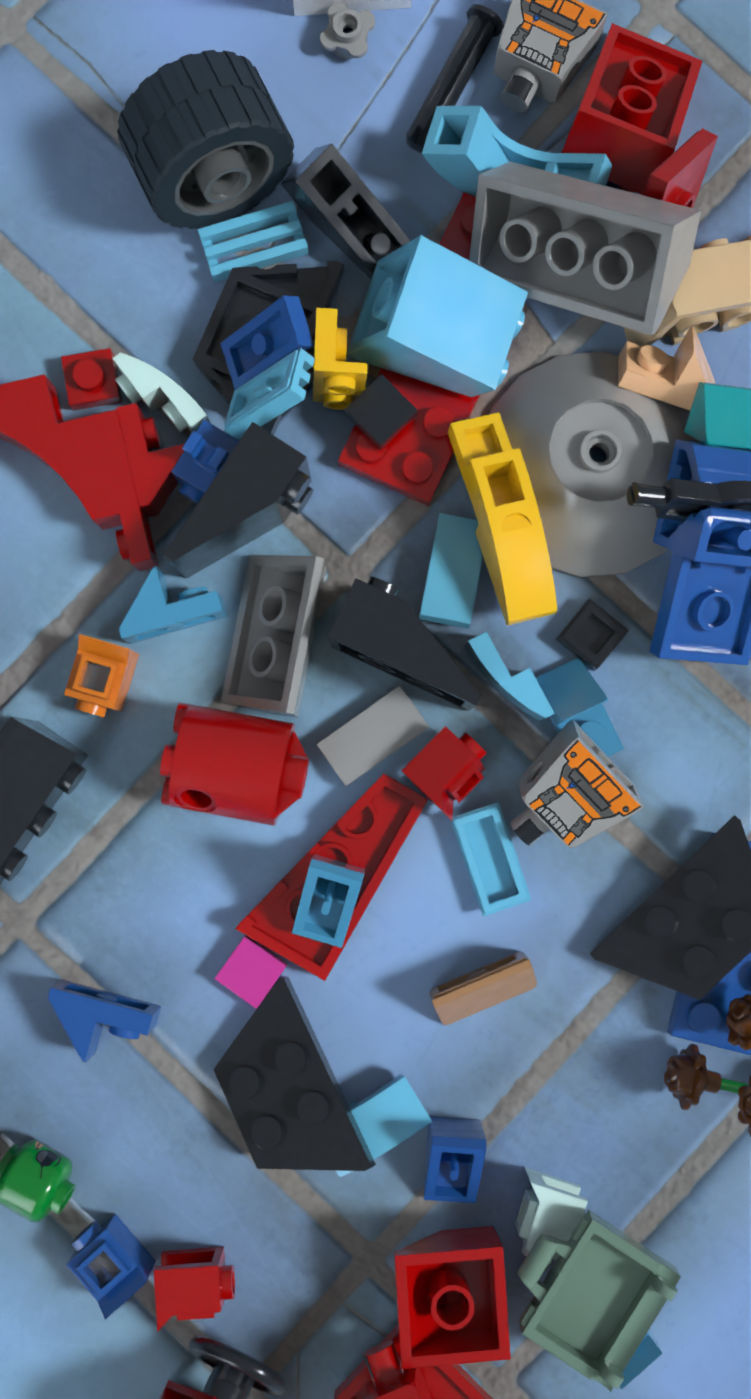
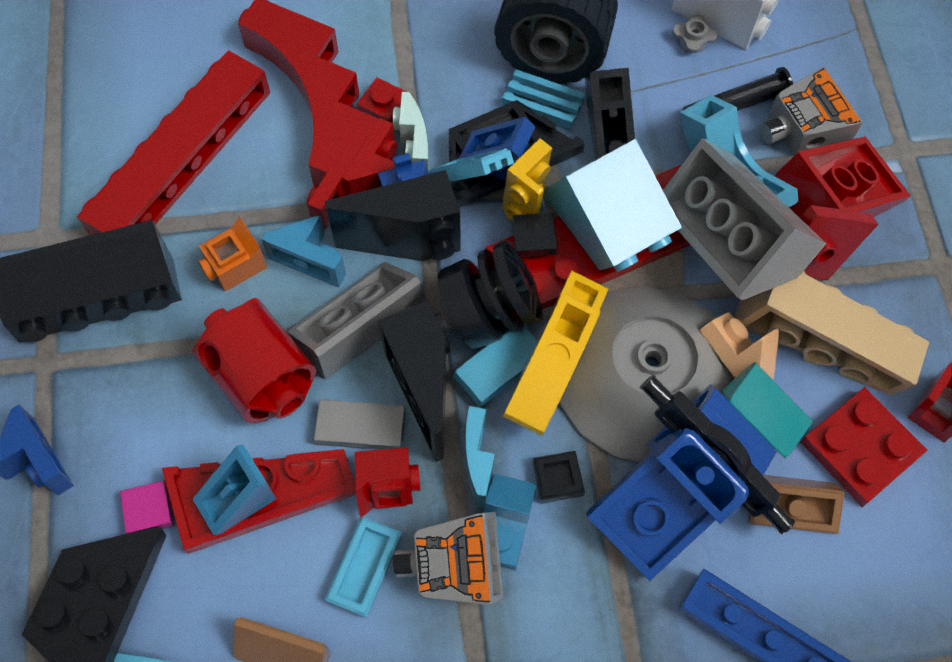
camera: 40 degrees right, 20 degrees down
none -> black wheel [438,240,543,350]

